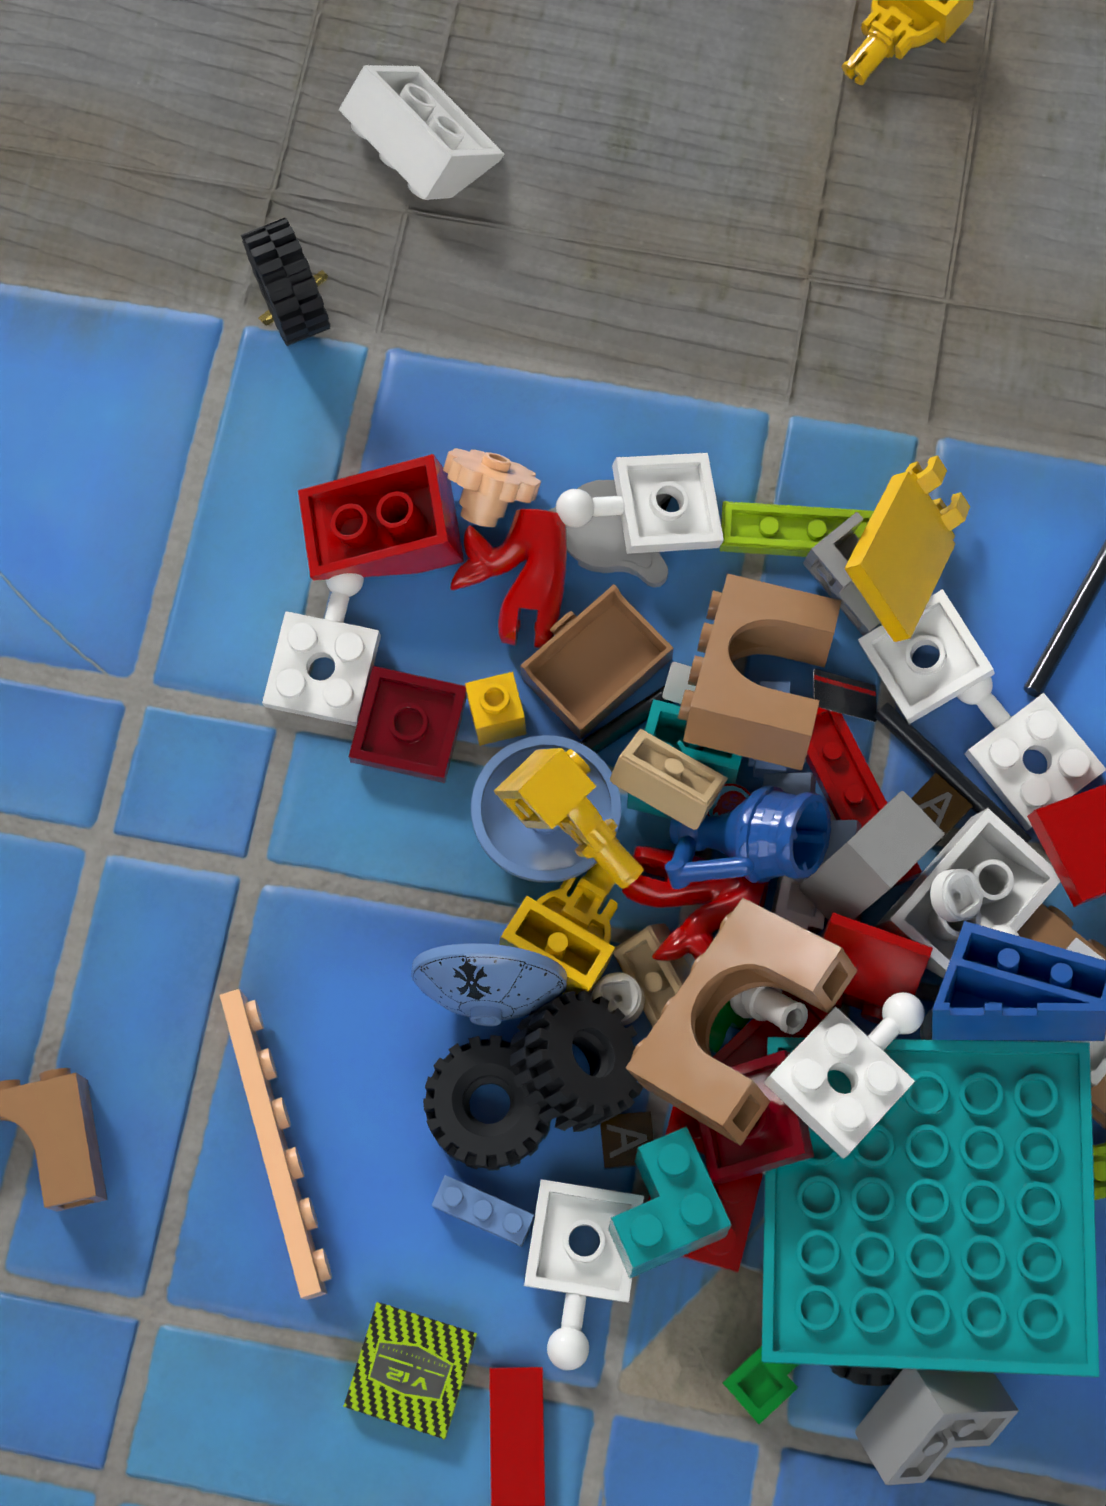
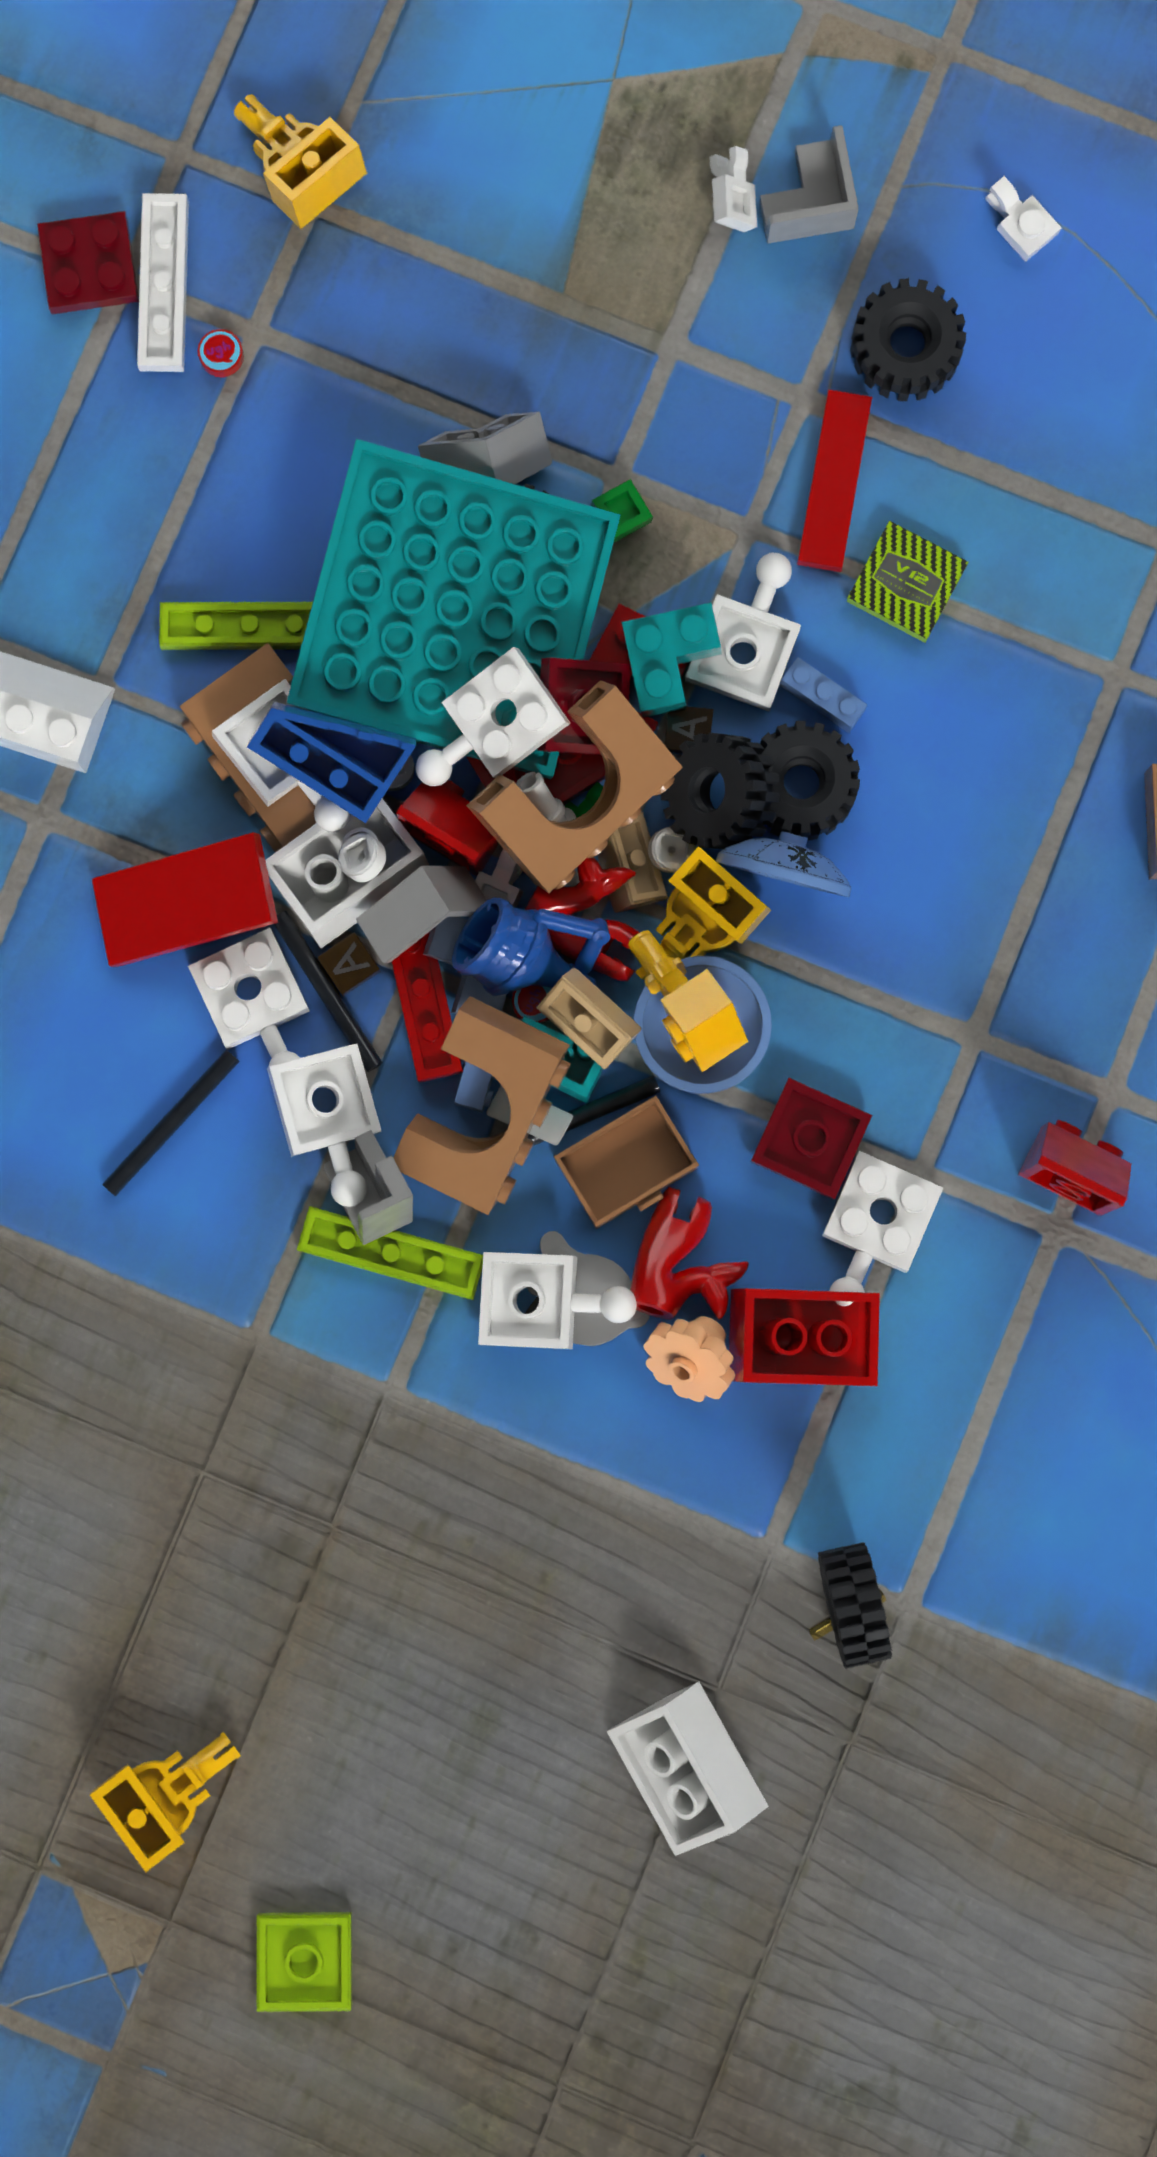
camera: 170 degrees left, 10 degrees up
light nougat plate [220,989,332,1300] -> none
yellow brick [465,671,526,746] -> none
black sticker [813,669,877,722] -> none
yellow tile [844,455,970,642] -> none
none -> red slope [1018,1120,1132,1216]

